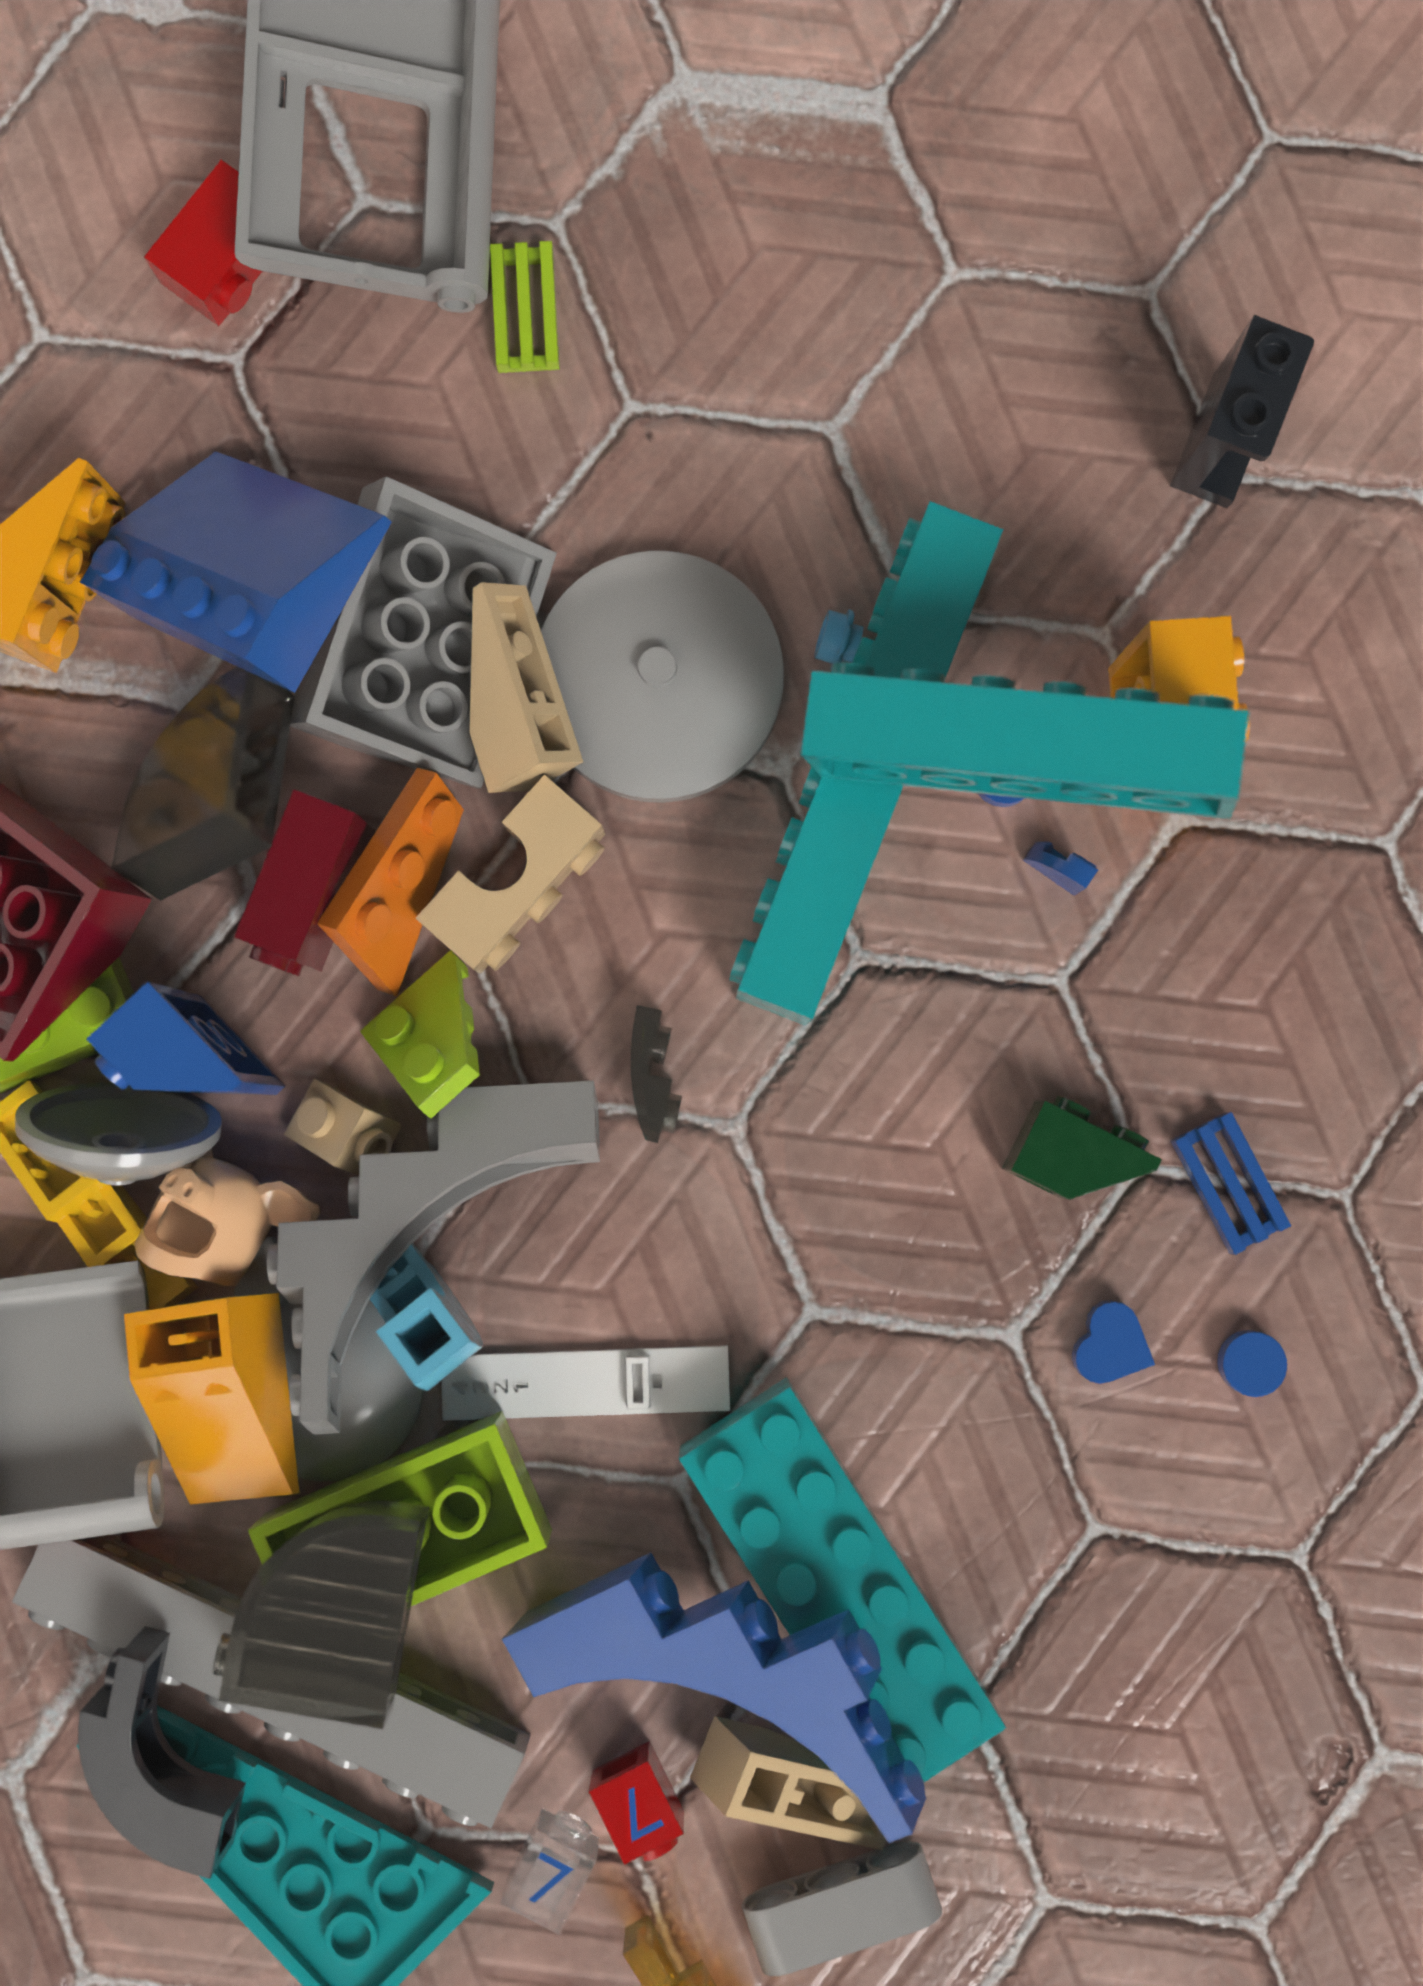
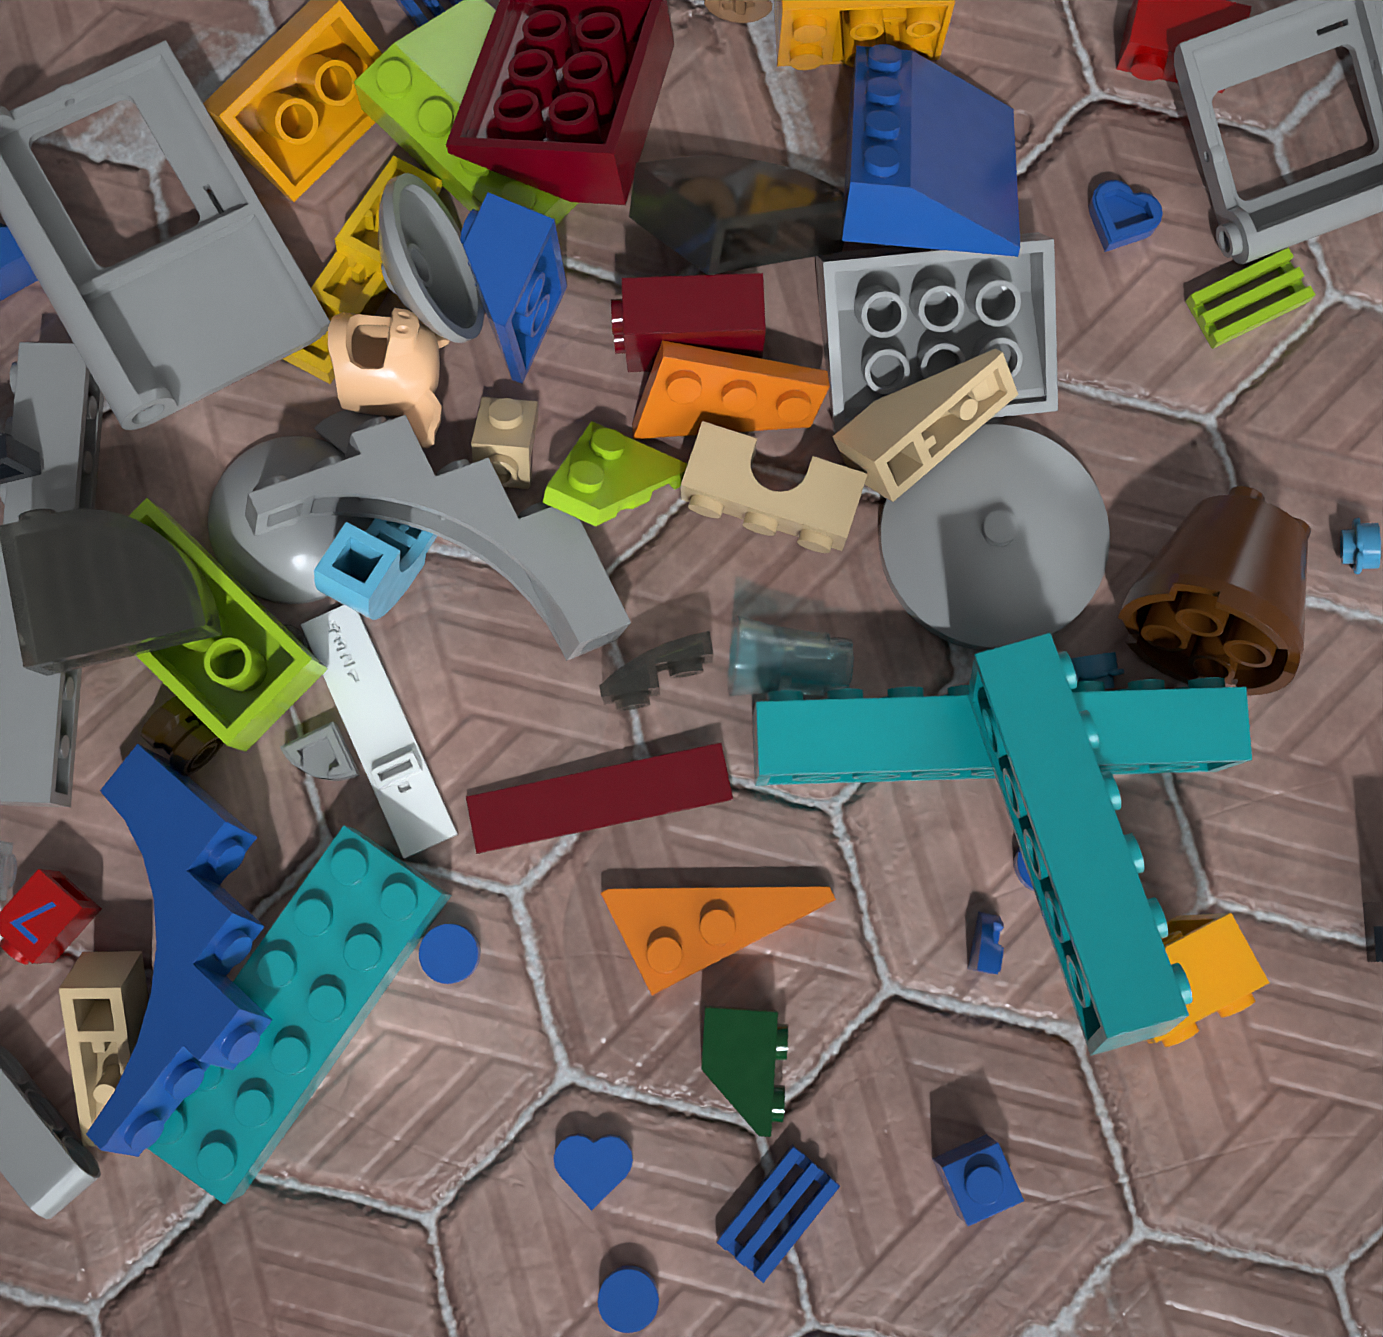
camera: 70 degrees right, 5 degrees down
light orange slope [124,1293,299,1505] -> none
none -> dark brown wheel [141,696,224,776]
none -> light grey tile [280,721,360,781]
none -> blue tile [419,924,481,984]
none -> dark red piece [466,743,734,854]
none -> orange wing [601,887,836,995]
none -> clear light blue plant [727,615,854,697]
none -> blue brick [932,1134,1024,1226]
none -> blue tile [1088,180,1163,252]
none -> reddish brown cone [1118,486,1311,696]
none -> dark azure plate [1340,518,1381,574]

